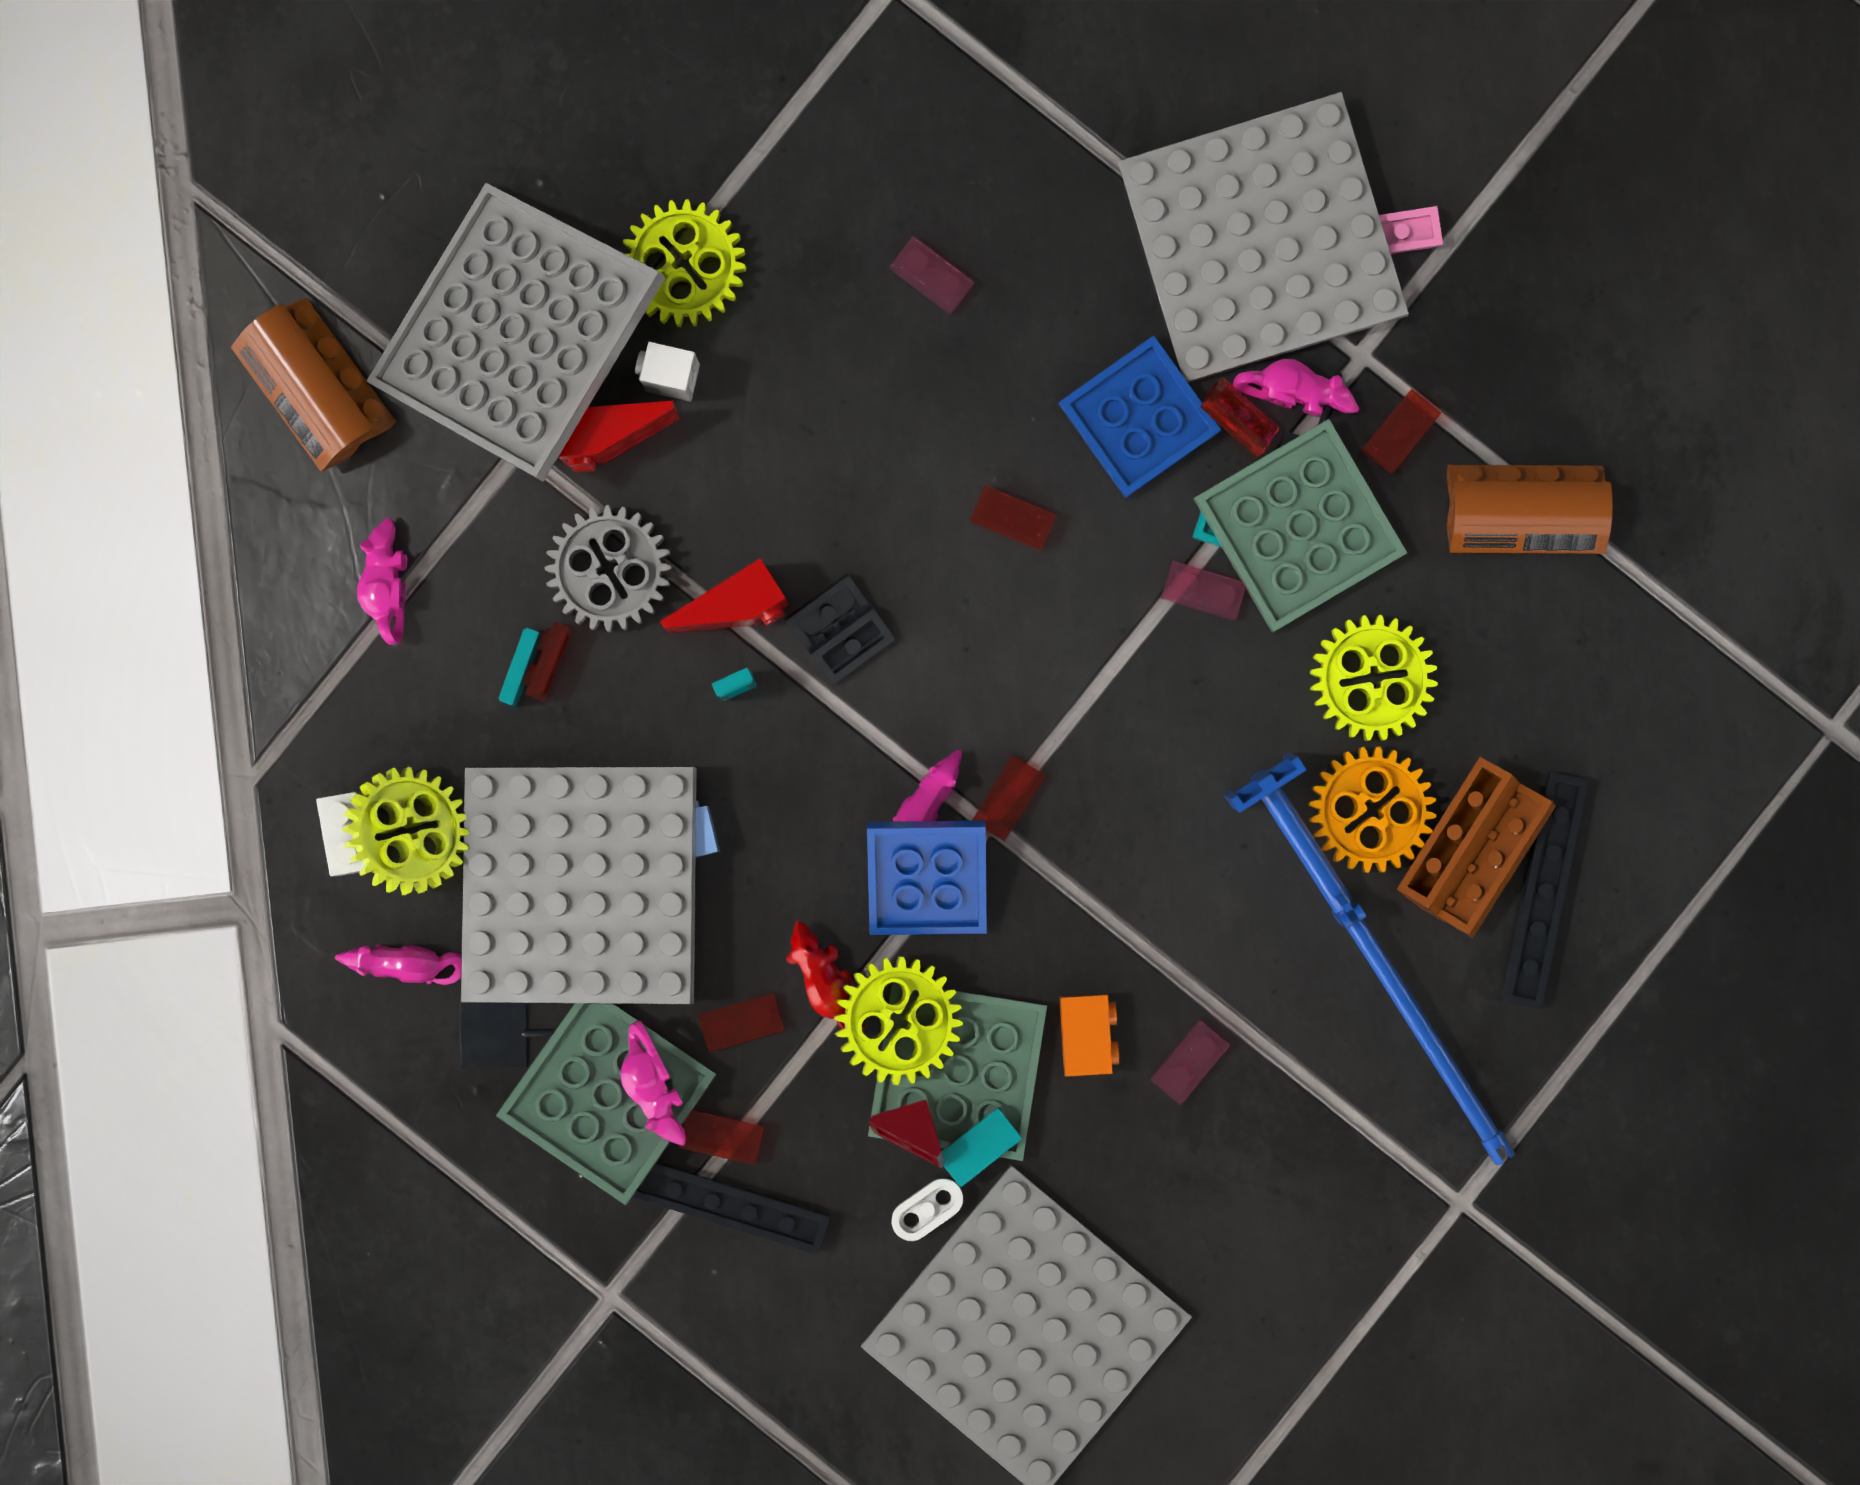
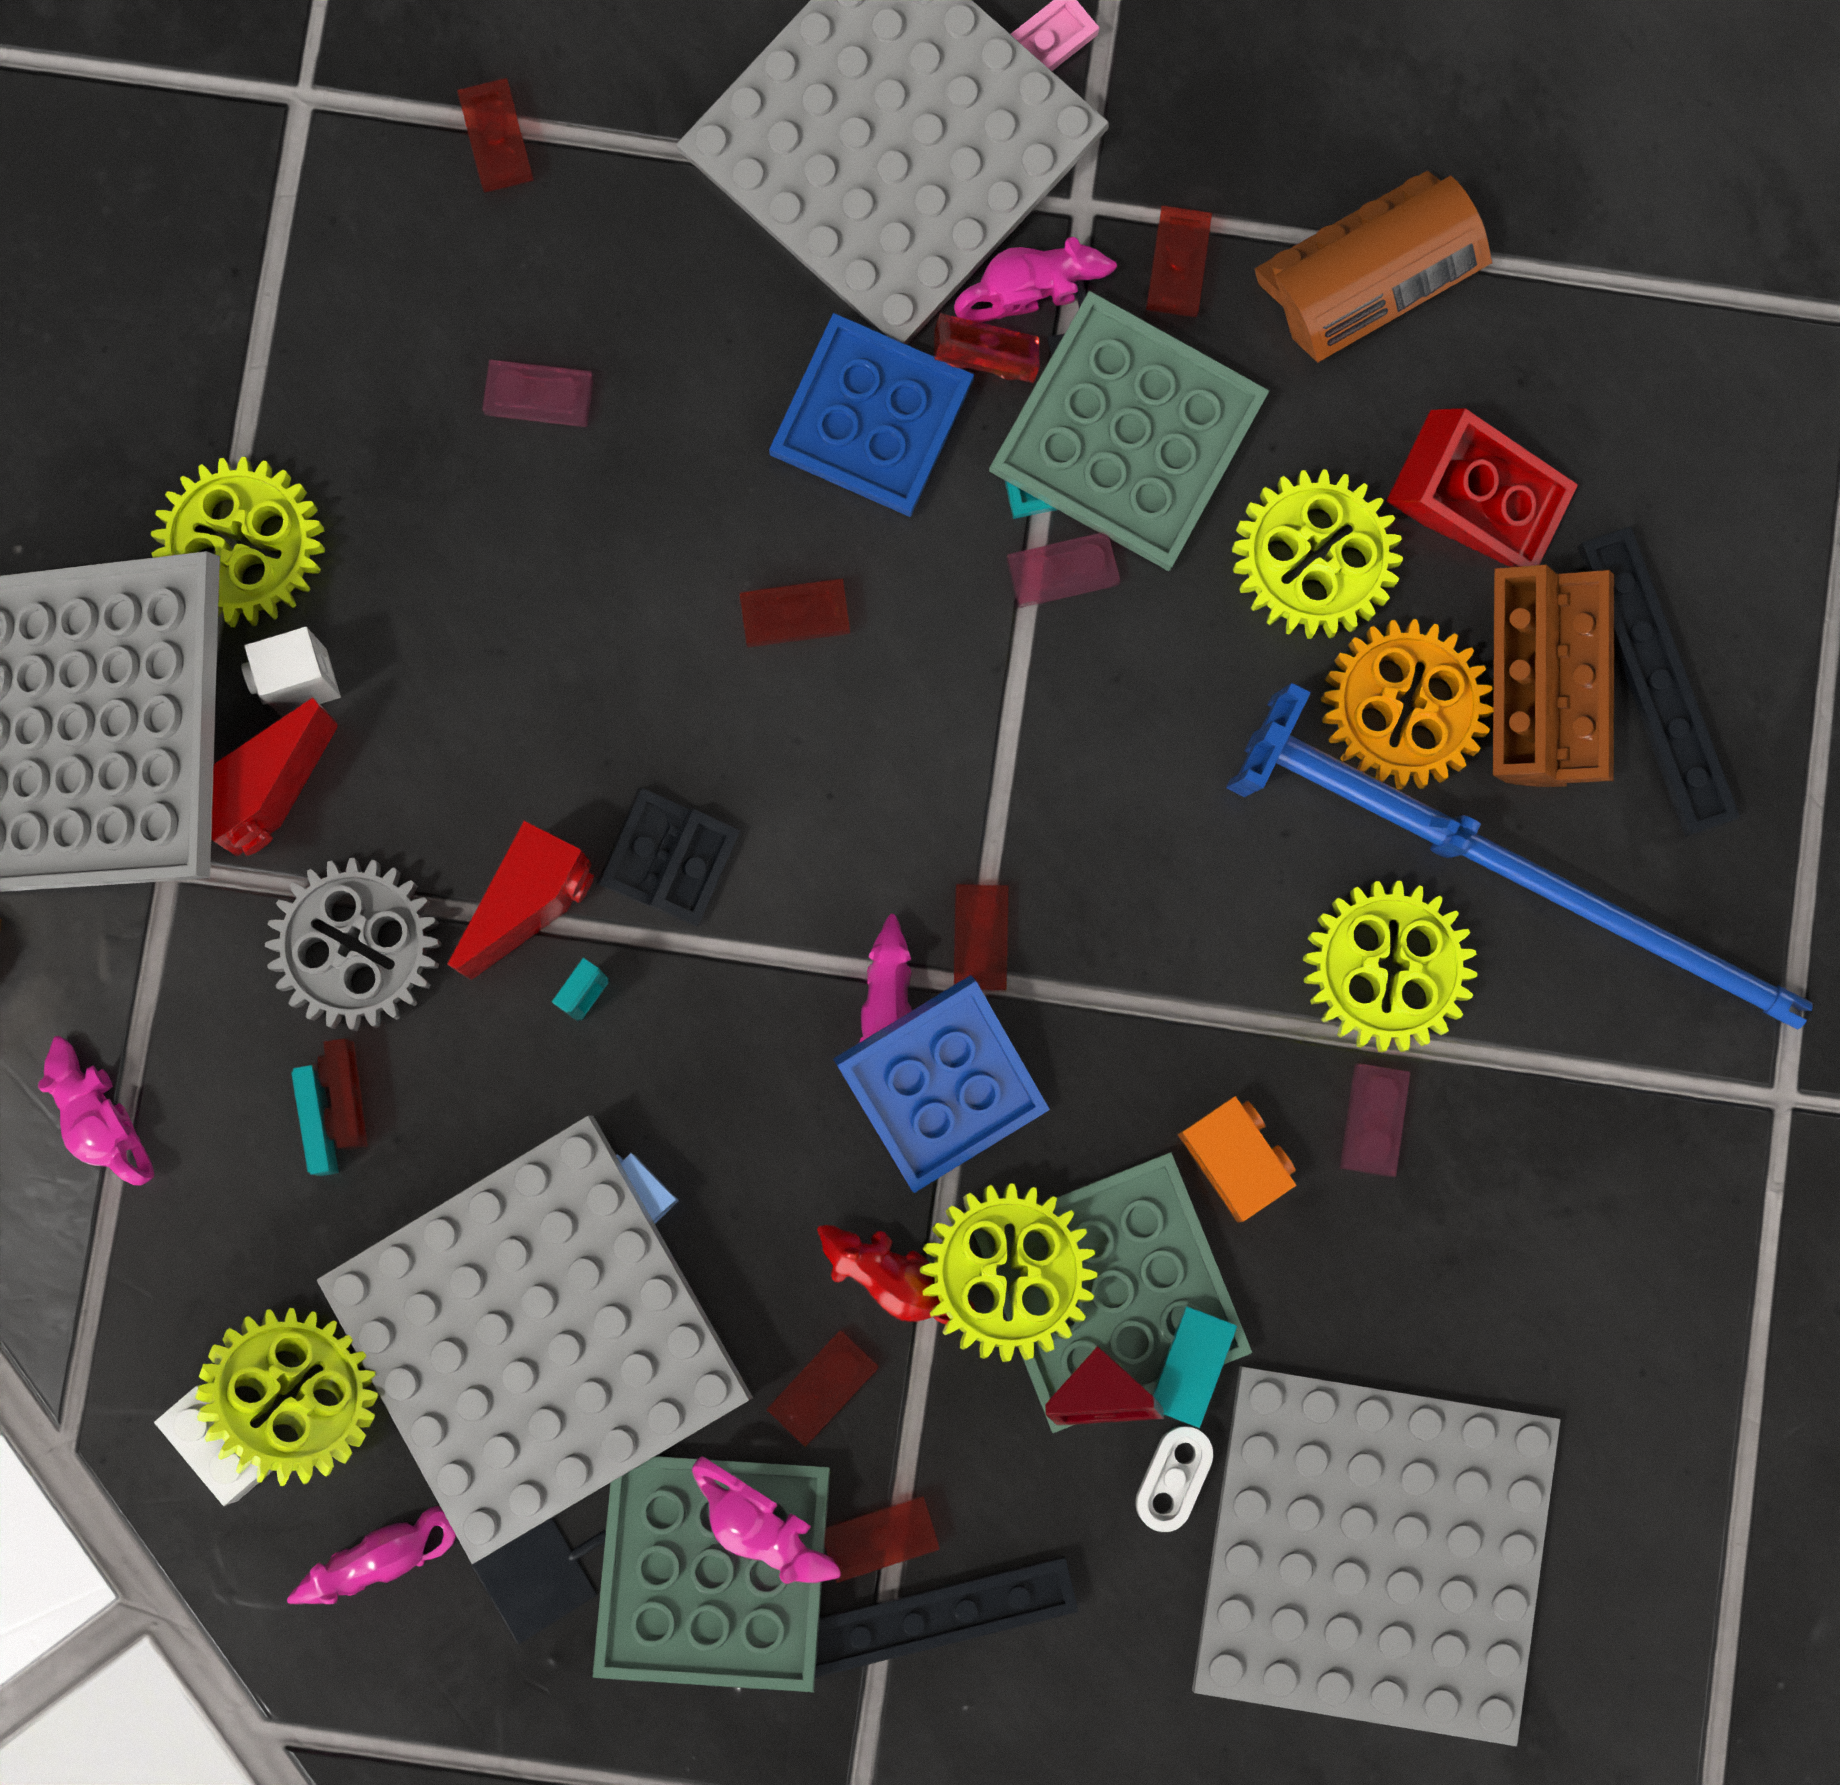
camera: 35 degrees left, 5 degrees down
none -> clear red plate [457,78,534,193]
none -> neon yellow gear [1303,881,1477,1052]
none -> red slope [1387,408,1578,567]

